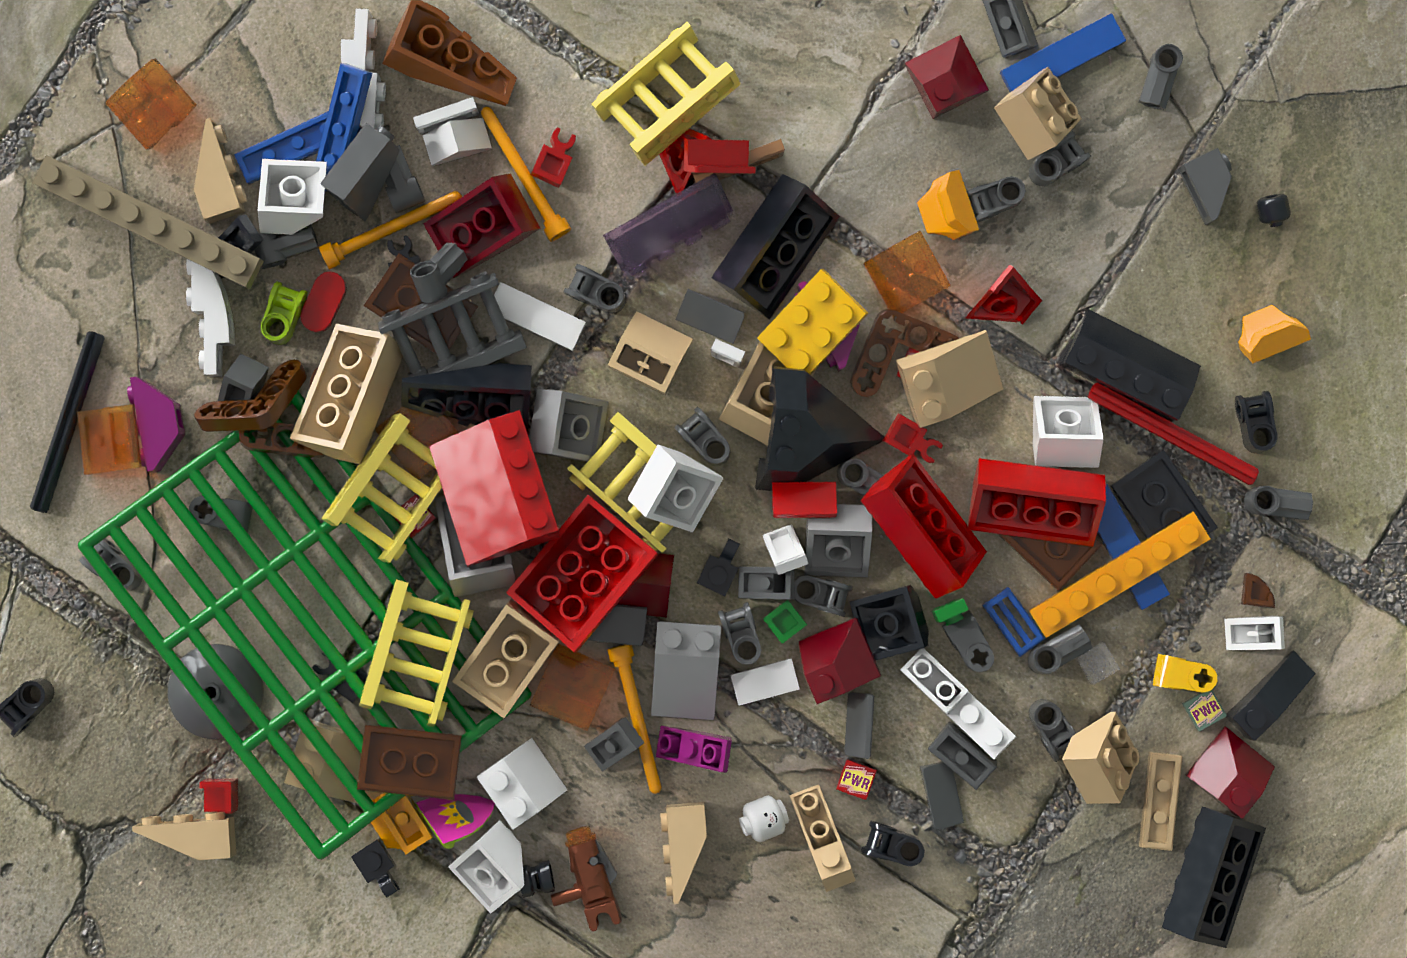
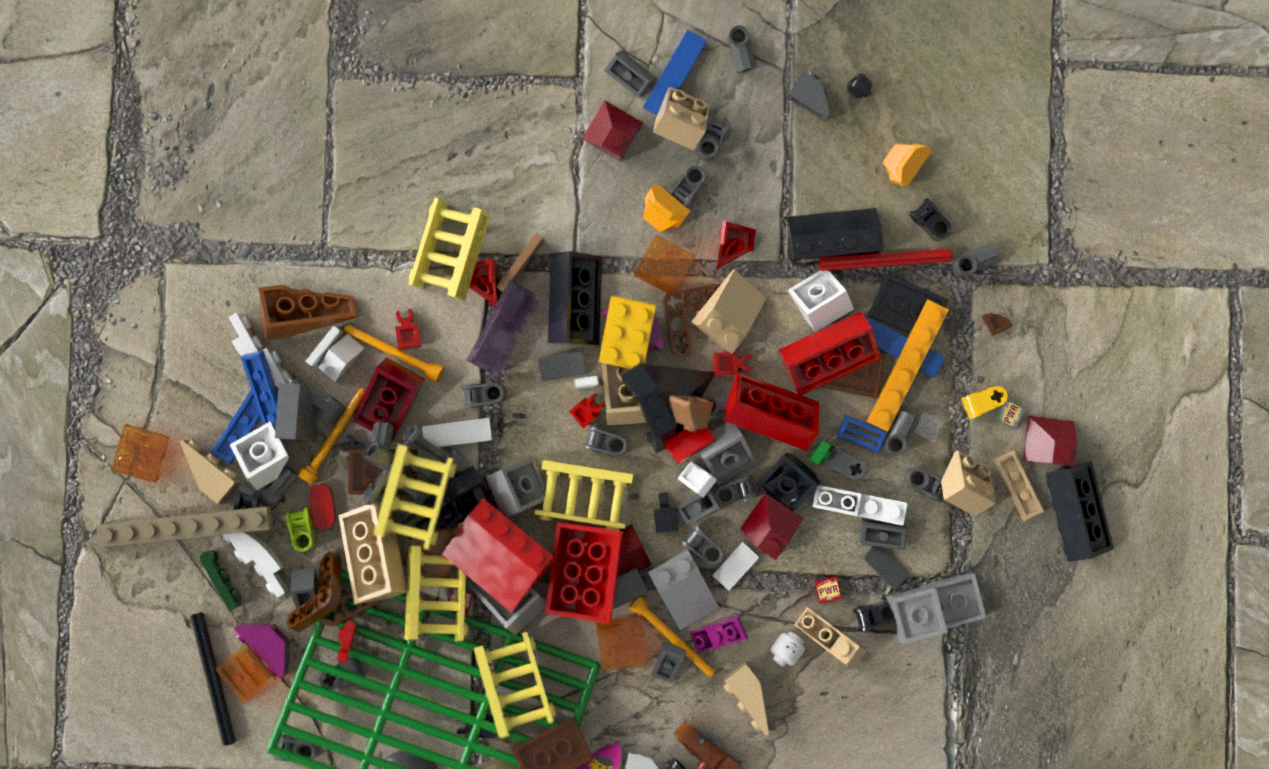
camera: 30 degrees left, 0 degrees up
tan slope [452,599,559,718] -> none
white slope [477,738,568,829] -> none
tan slope [608,311,693,396] -> none
white slope [628,444,723,532] -> none
red panel [684,139,756,174] -> none
green plate [762,599,807,644] -> none
dark grey slope [844,692,875,759] -> none
white slope [1224,616,1285,650] -> none
black slope [1226,651,1316,741] -> none
none -> dark green plate [200,550,242,611]
none -> red plate [337,621,357,664]
none -> light yellow fence [374,444,457,549]
none -> red plate [569,393,606,429]
none -> medium nougat slope [670,396,714,432]
none -> light grey piece [887,572,987,644]

